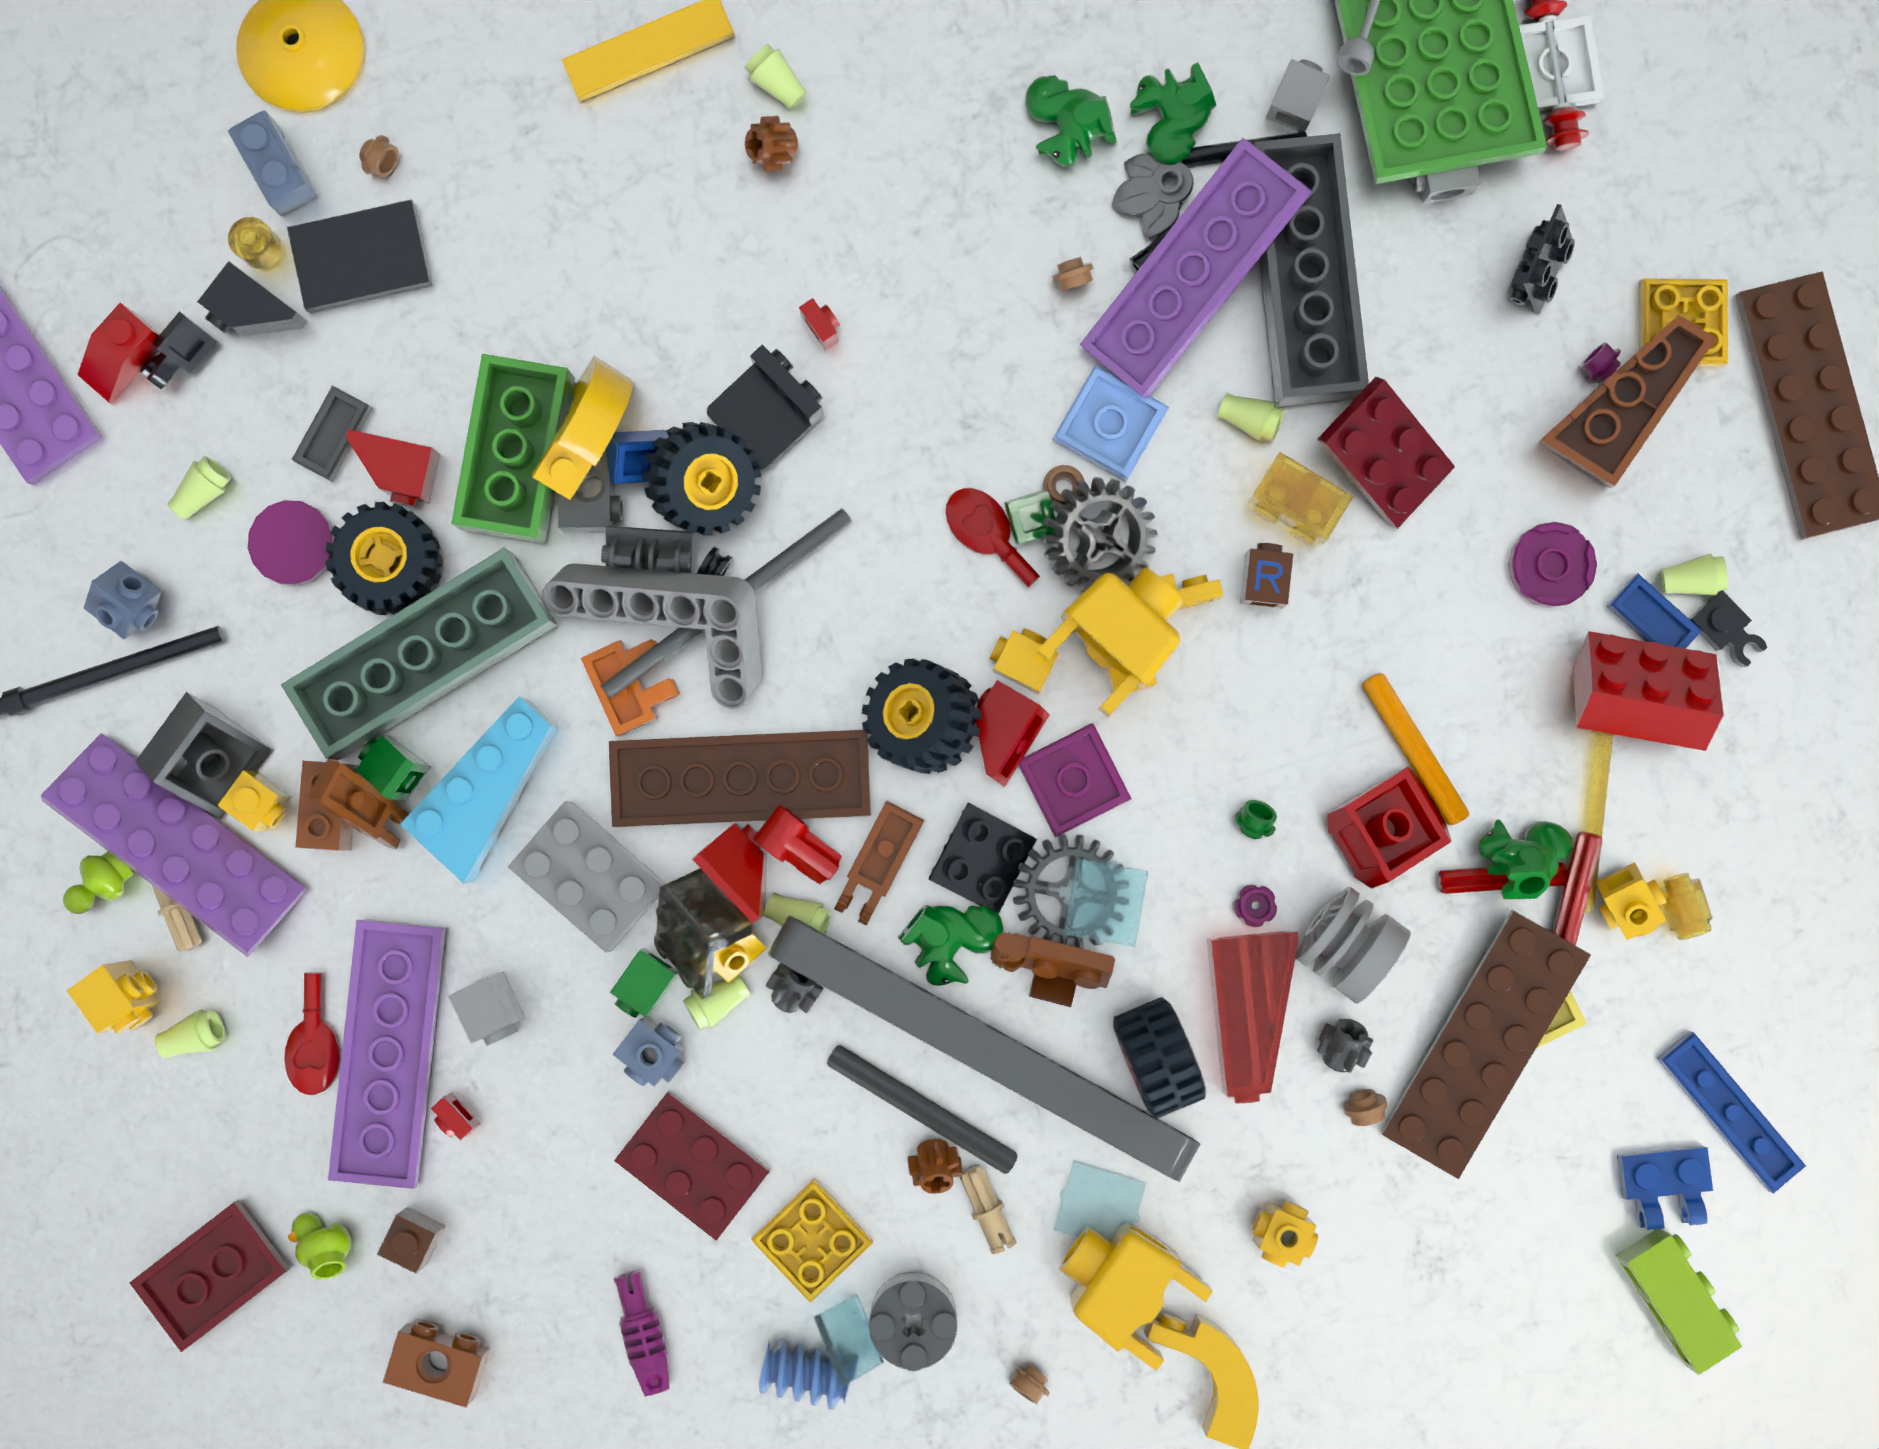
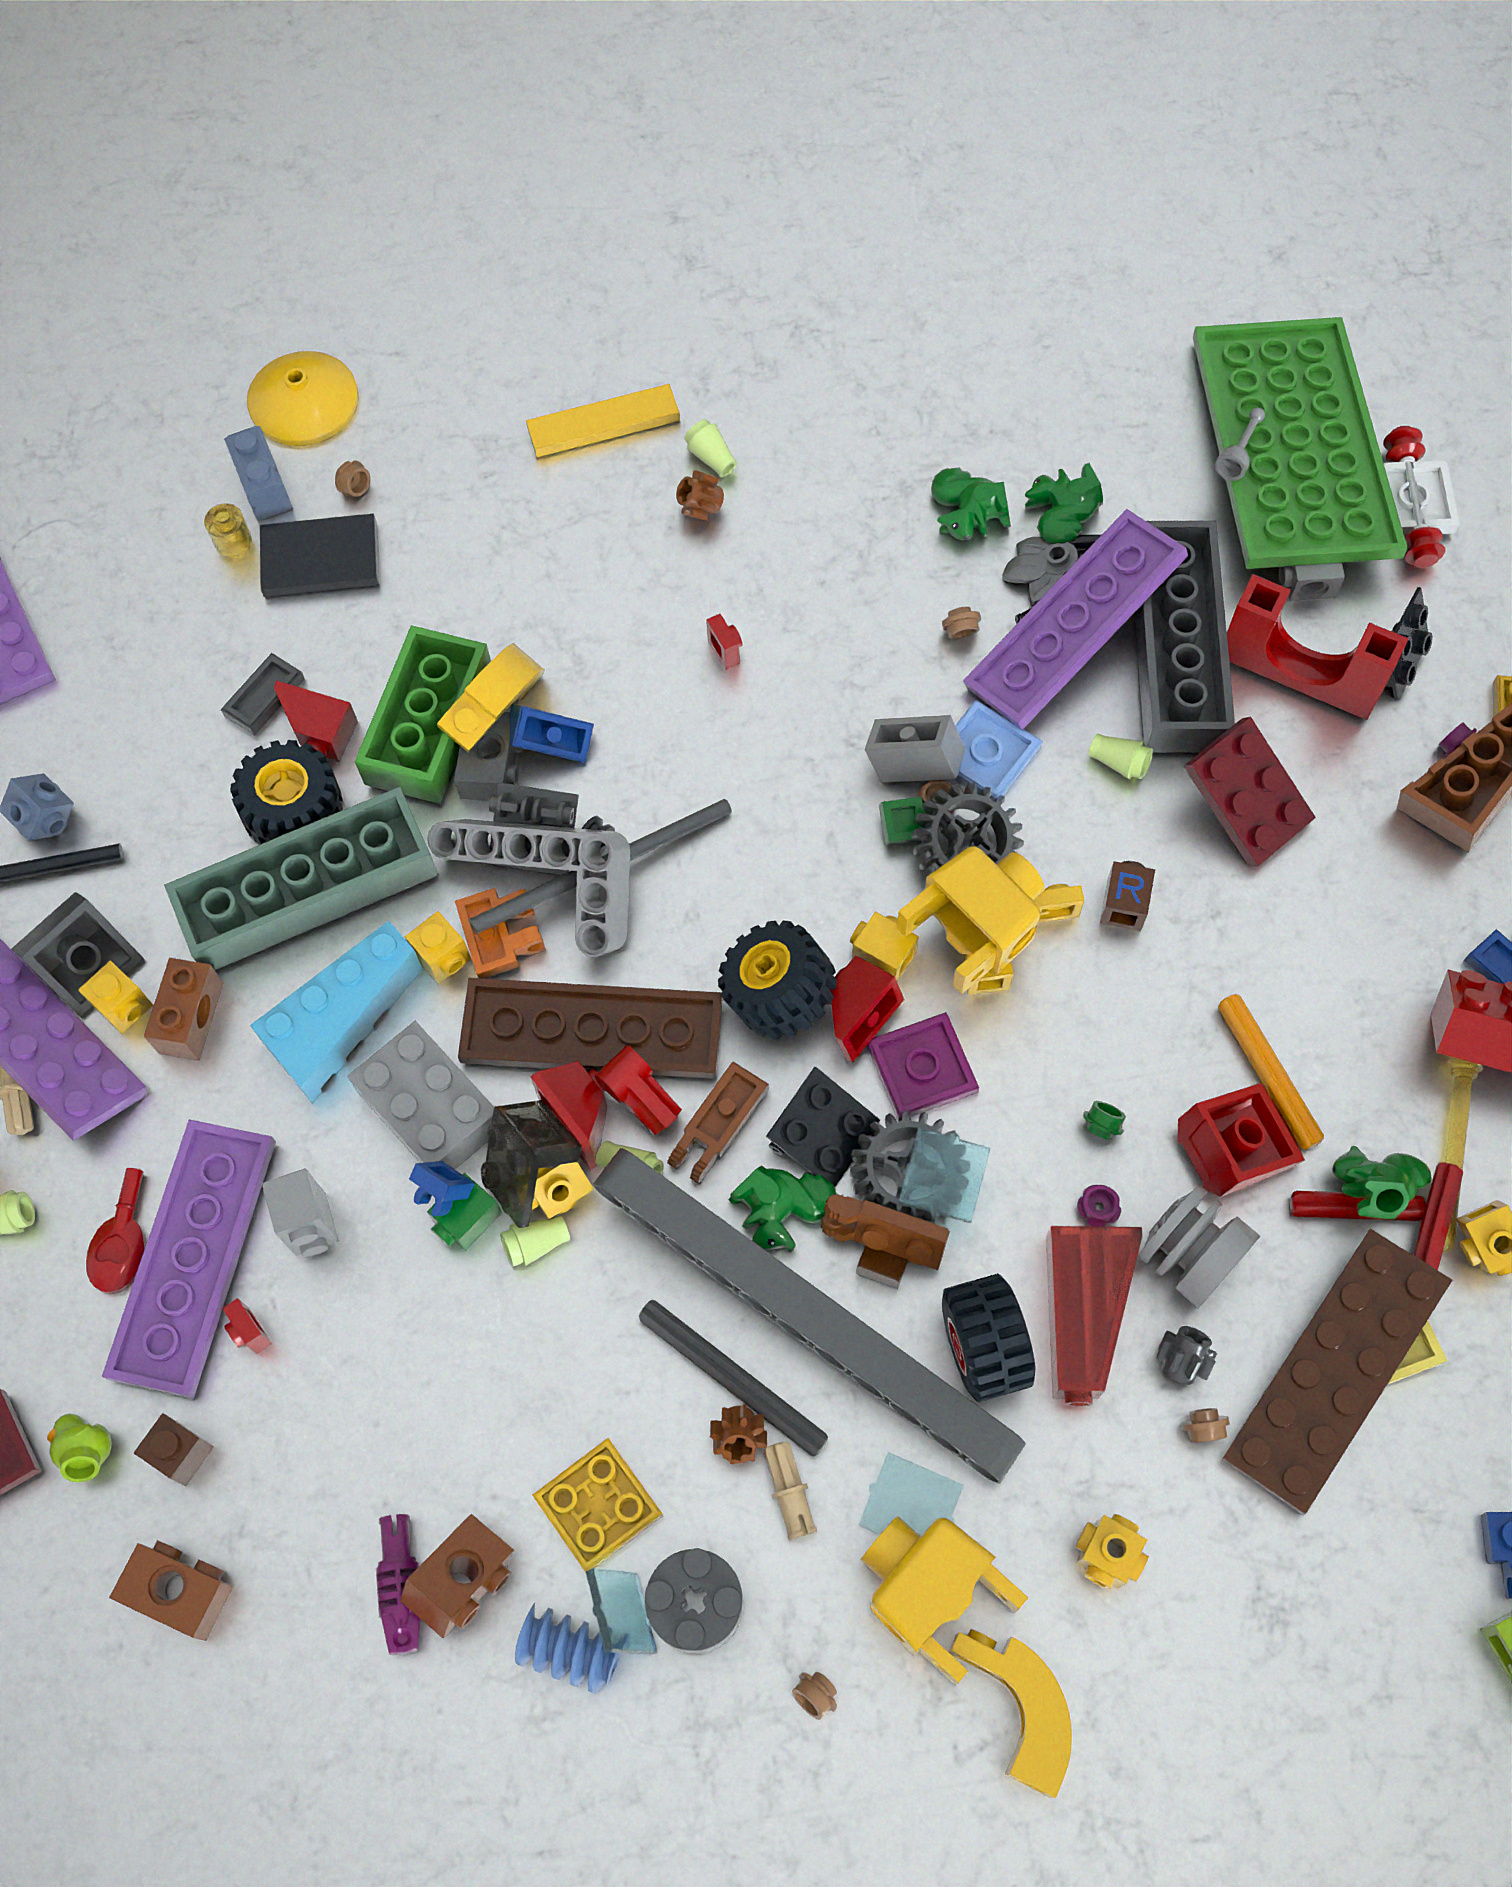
camera: 10 degrees right, 20 degrees down
red slope [77,303,160,404] -> none
black plate [140,311,217,389] -> none
yellowish green cone [168,456,231,520] -> none
black slope [197,261,308,336] -> none
magenta tile [248,500,335,586] -> none
dark orange hinge [307,759,410,849] -> none
green slope [356,735,432,801] -> none
sand blue brick [612,1017,685,1086] -> none
dark red plate [614,1090,771,1241] -> none
black wheel [642,422,761,535] -> none
black bracket [707,344,824,470] -> none
dark grey gear [766,963,823,1014] -> none
red piece [945,488,1041,588] -> none
clear yellow brick [1248,452,1354,546] -> none
light grey brick [1265,59,1331,132] -> none
magenta tile [1508,522,1597,608] -> none
none -> dark orange brick [400,1514,514,1639]
none -> yellow brick [404,911,472,985]
none -> blue tile [409,1161,475,1217]
none -> light grey brick [865,715,966,782]
none -> red arch [1227,574,1409,720]

